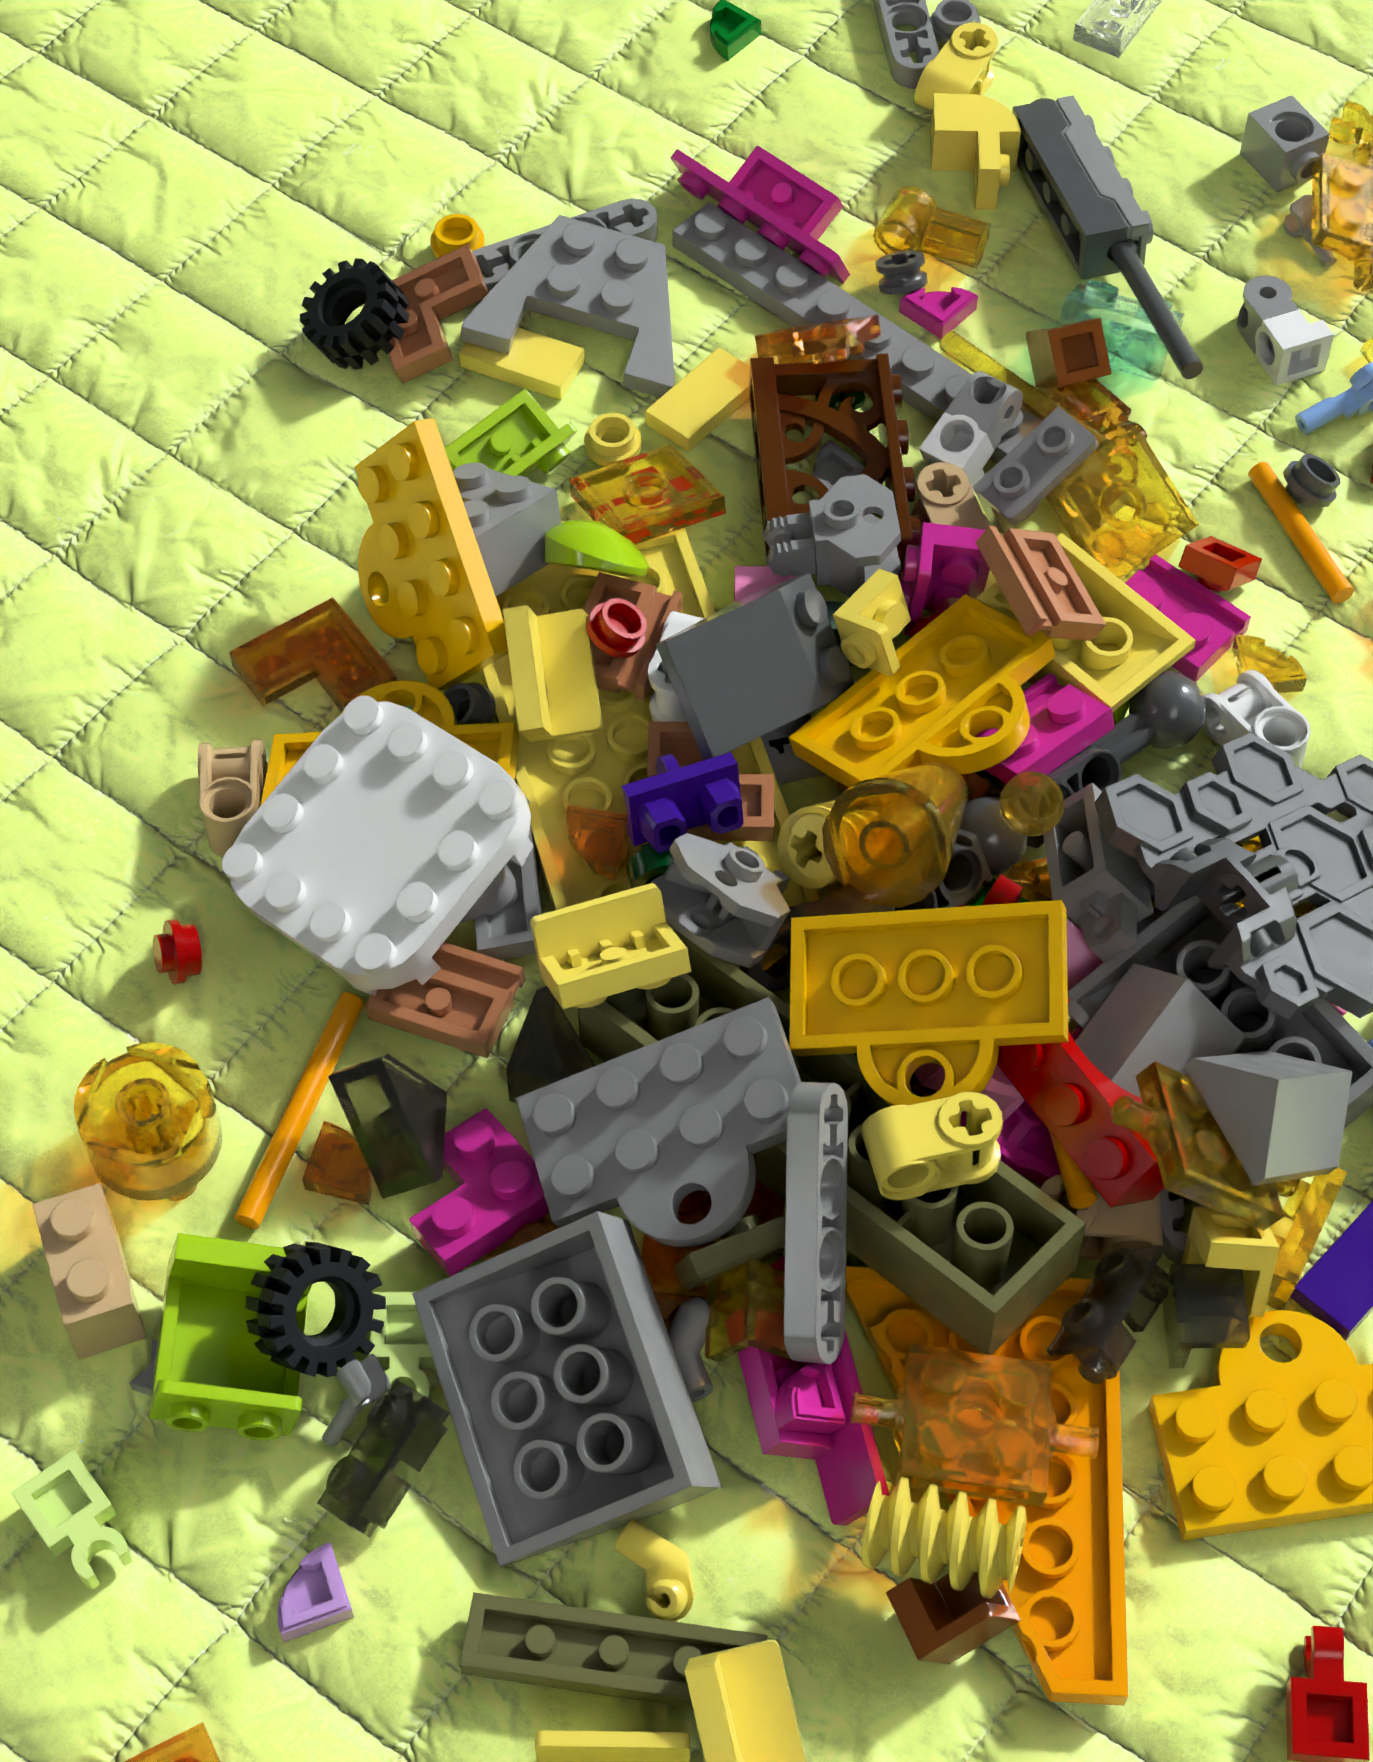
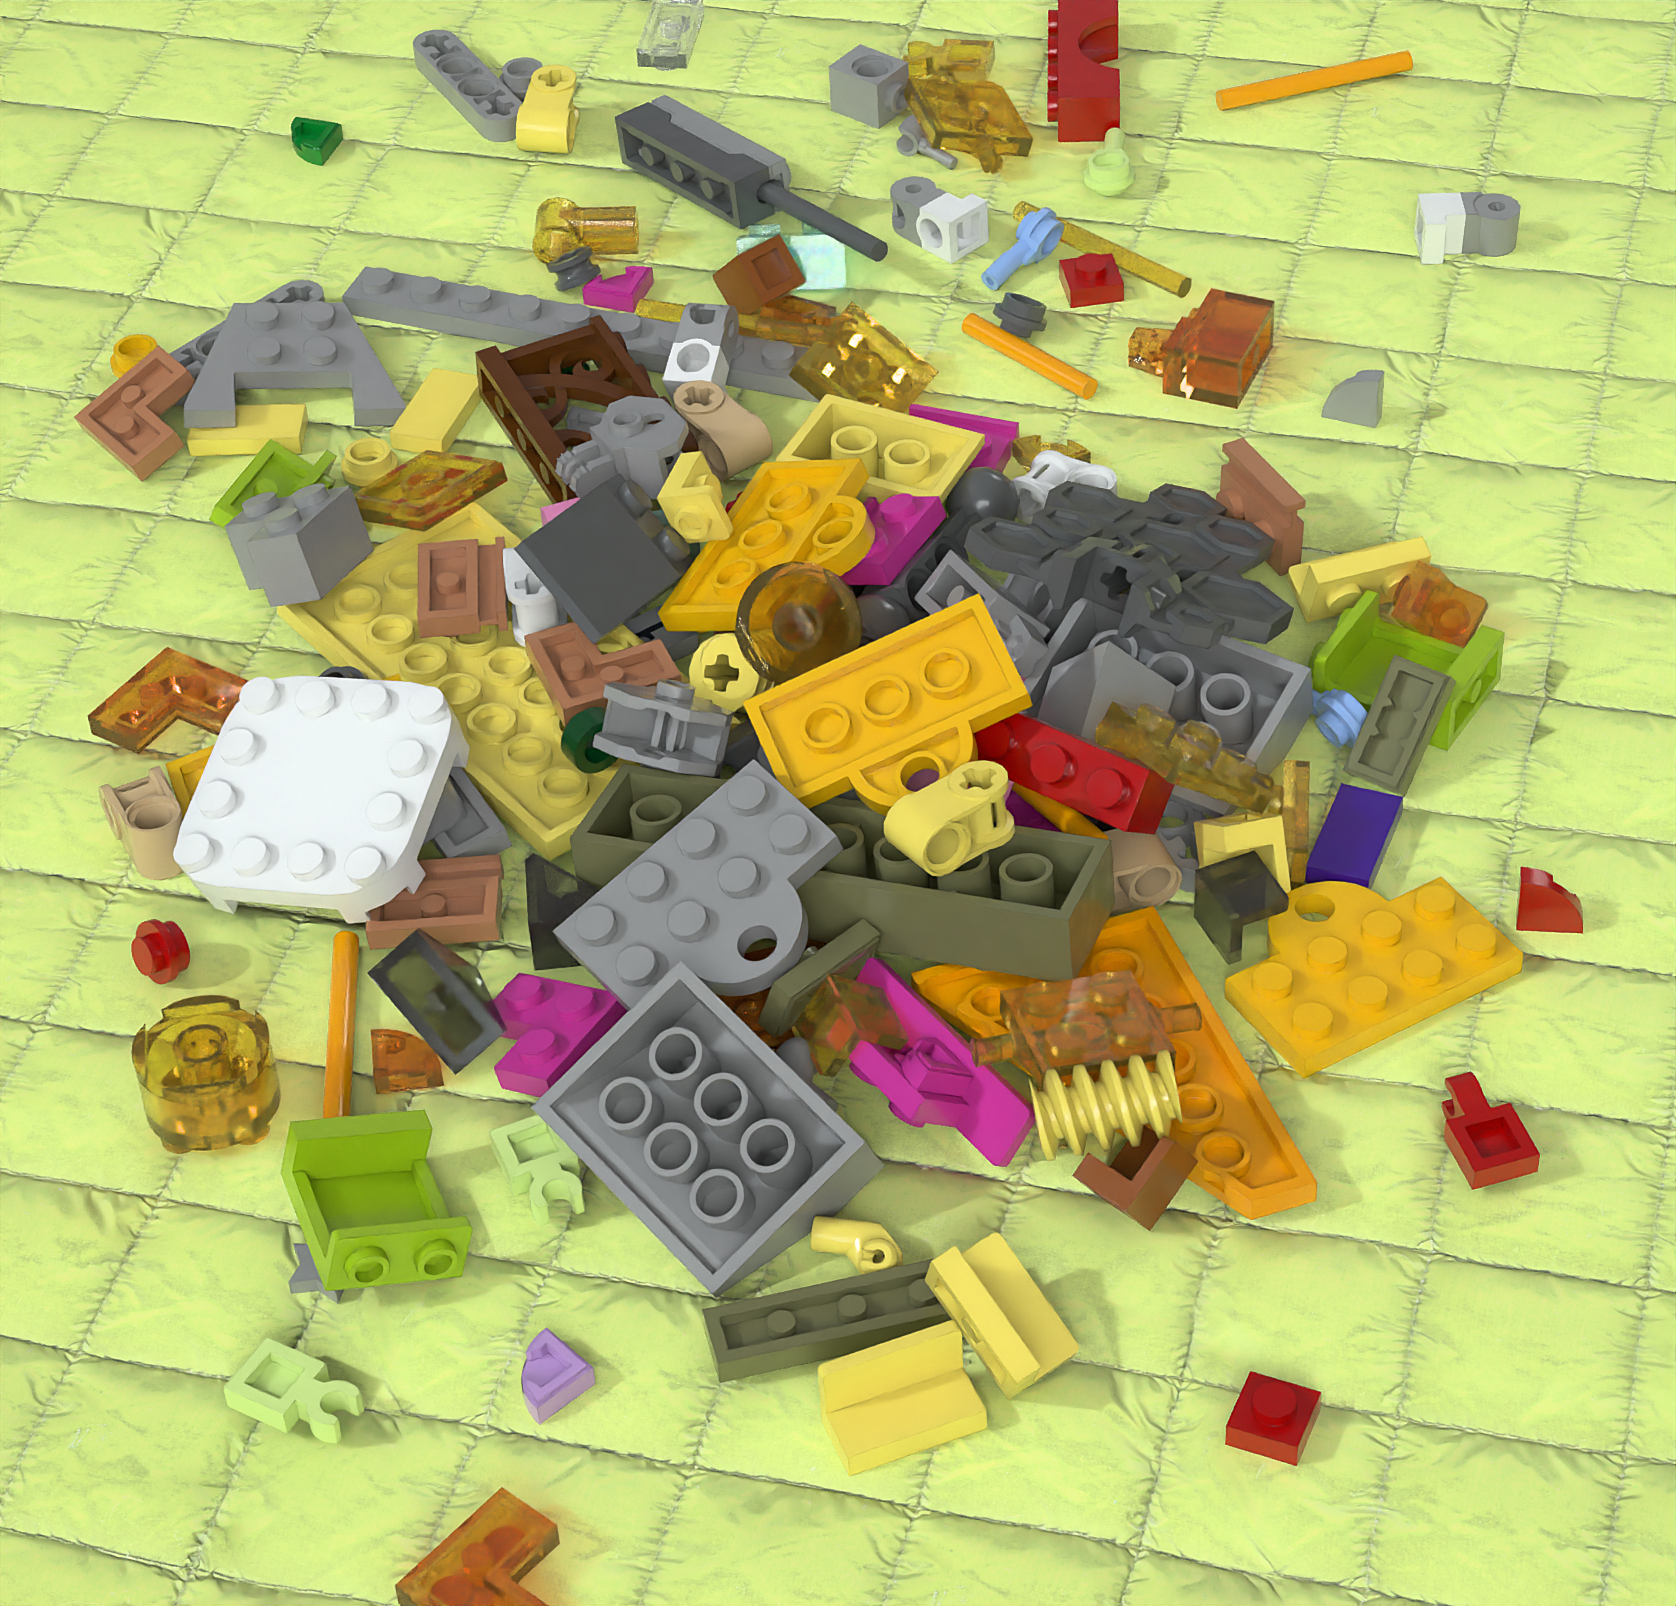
camera: 20 degrees left, 15 degrees down
tan brick [32,1183,147,1360] -> none
black tyre [245,1241,386,1377] -> none
black tyre [300,258,409,370] -> none
clear smoke hinge [317,1379,450,1538] -> none
light grey hand [322,1353,391,1446] -> none
yellow plate [354,418,508,691] -> none
light yellow panel [503,605,603,742] -> none
light yellow bracket [530,883,691,1009] -> none
lime hat [544,520,649,577] -> none
clear orange tile [566,805,628,880] -> none
red plate [586,598,647,658] -> none
dark purple hips [622,752,744,854] -> none
dark pink bracket [670,145,850,284] -> none
clear orange plate [755,314,882,364] -> none
light grey beam [784,1082,848,1364] -> none
dark pink bracket [899,522,990,636] -> none
light yellow brick [930,93,1021,210] -> none
light grey bracket [973,406,1098,534] -> none
nougat plate [975,526,1106,641] -> none
clear yellow plate [999,771,1064,836] -> none
clear smoke hinge [1046,1245,1169,1384] -> none
red plate [1178,536,1262,592] -> none
light grey slope [1184,1051,1353,1186] -> none

